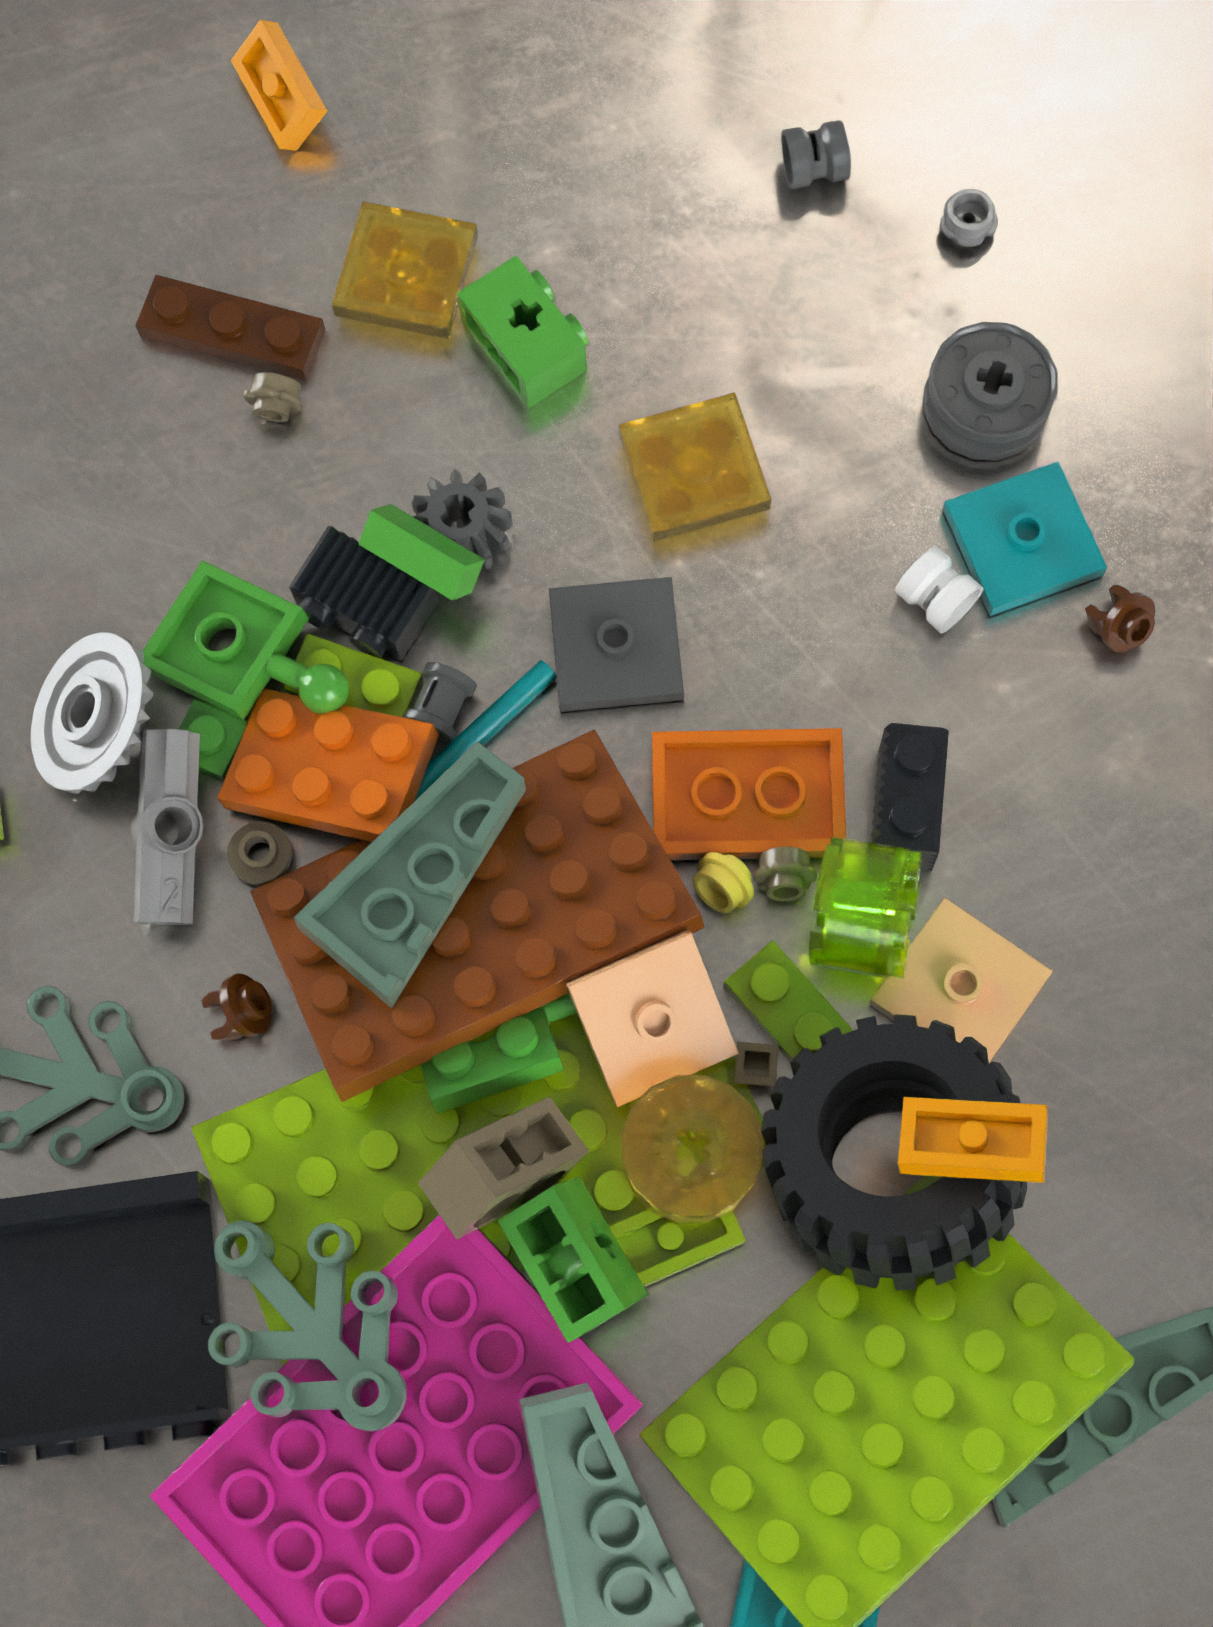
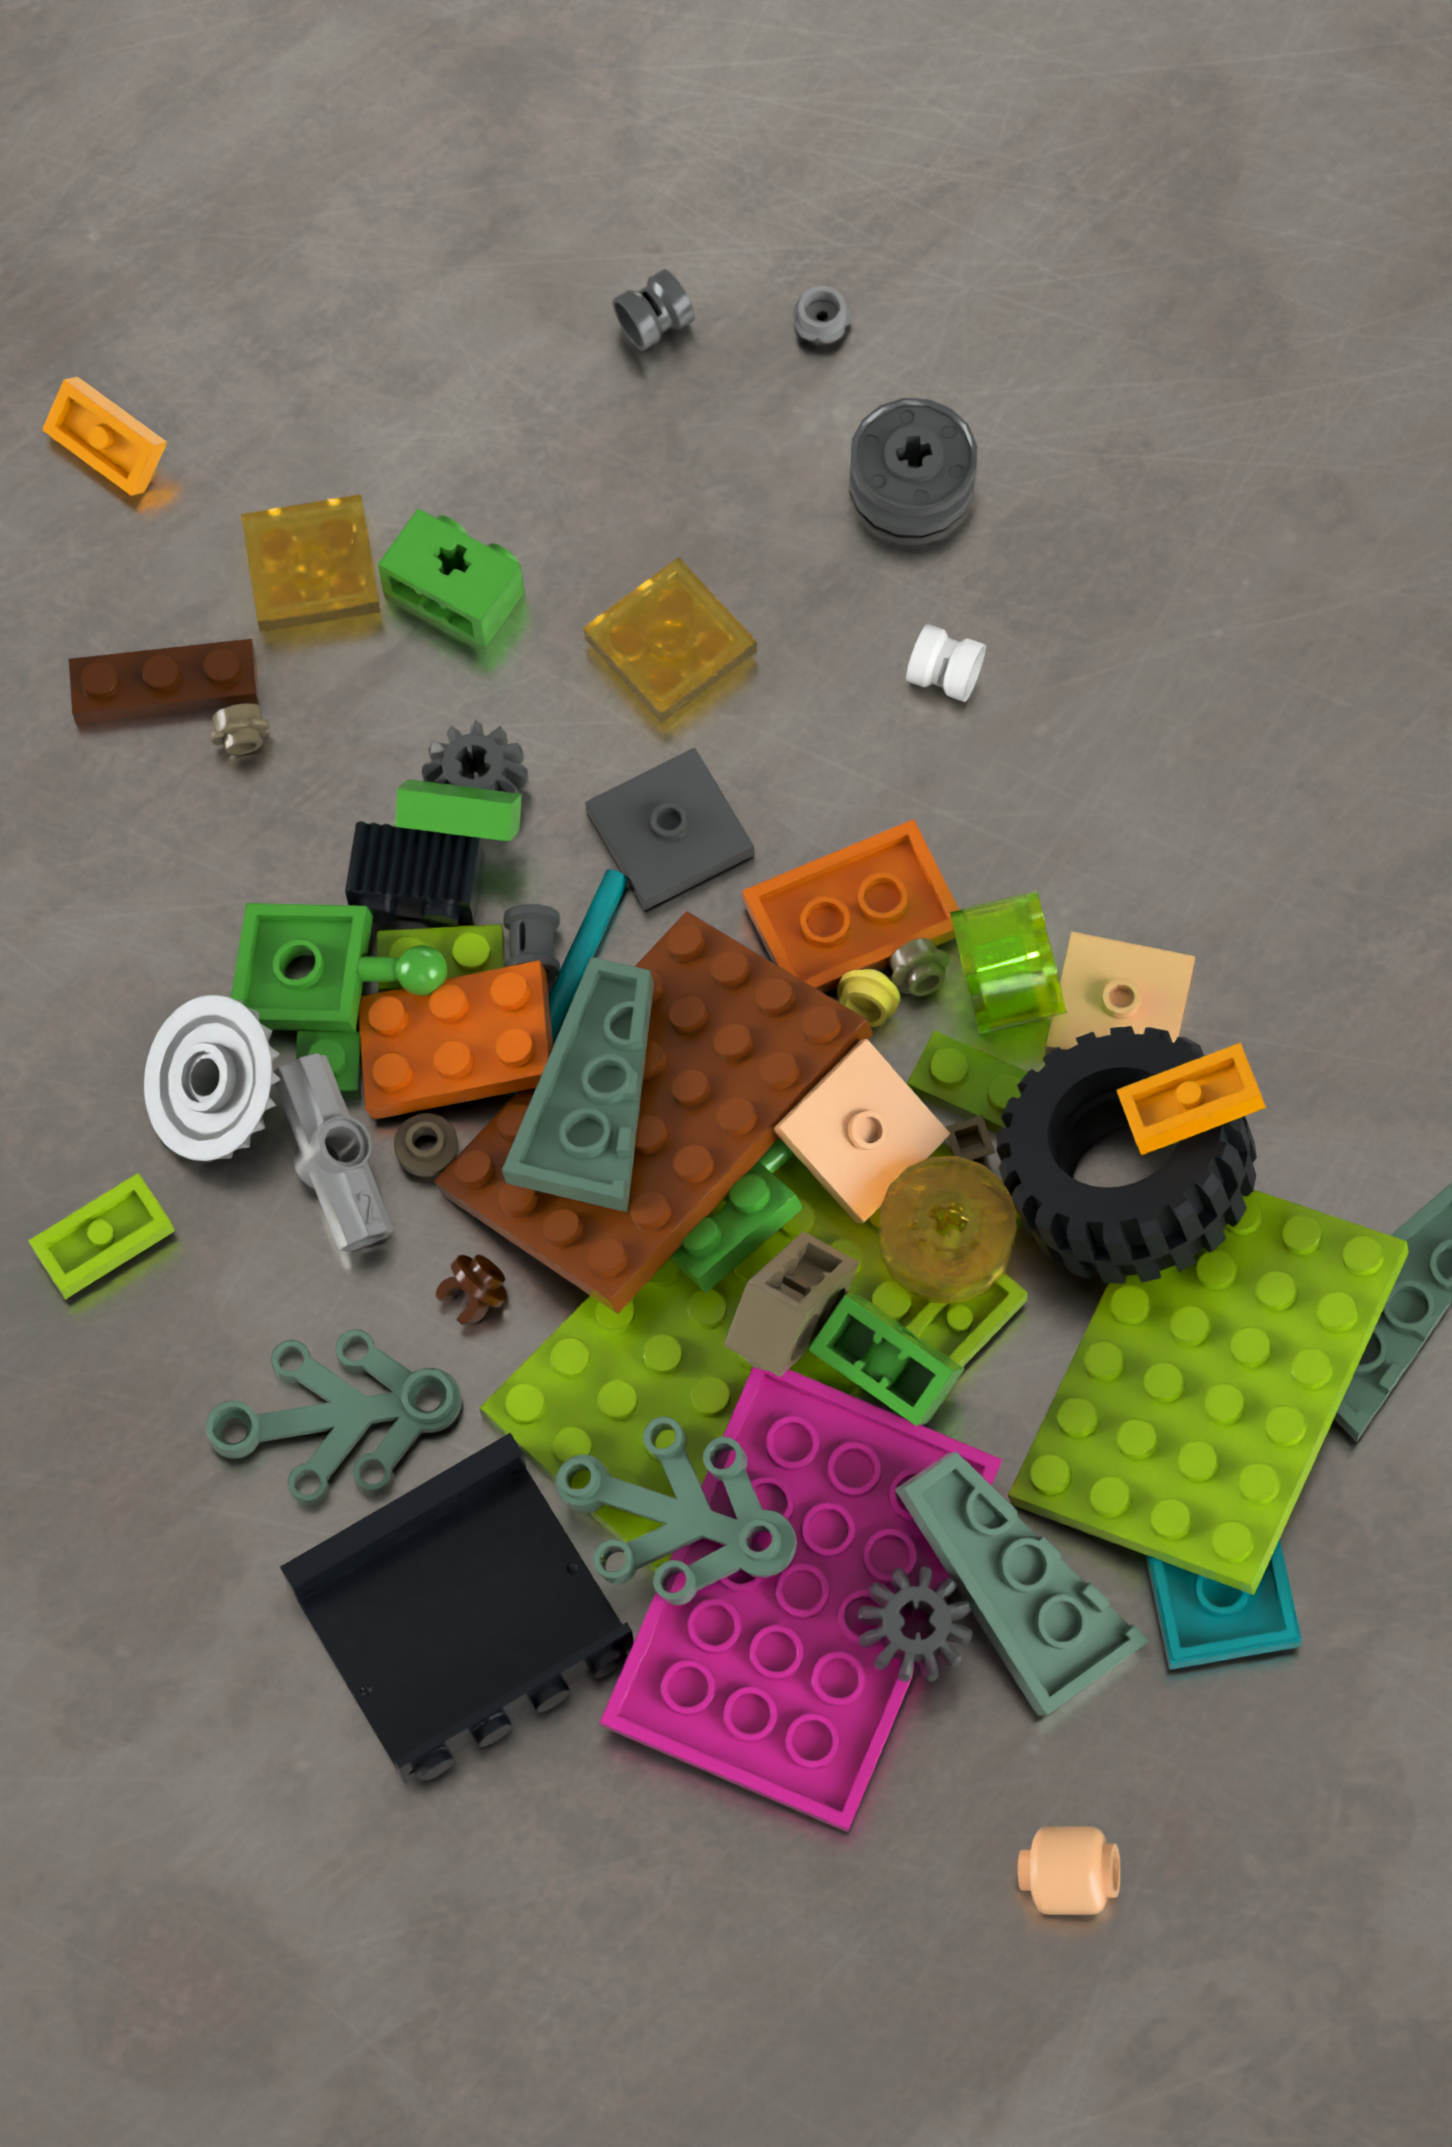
camera: 25 degrees left, 5 degrees down
black brick [869,723,949,872] -> none
teal plate [943,461,1108,616] -> none
reddish brown plate [1085,585,1155,653] -> none
none -> dark grey gear [858,1567,973,1683]

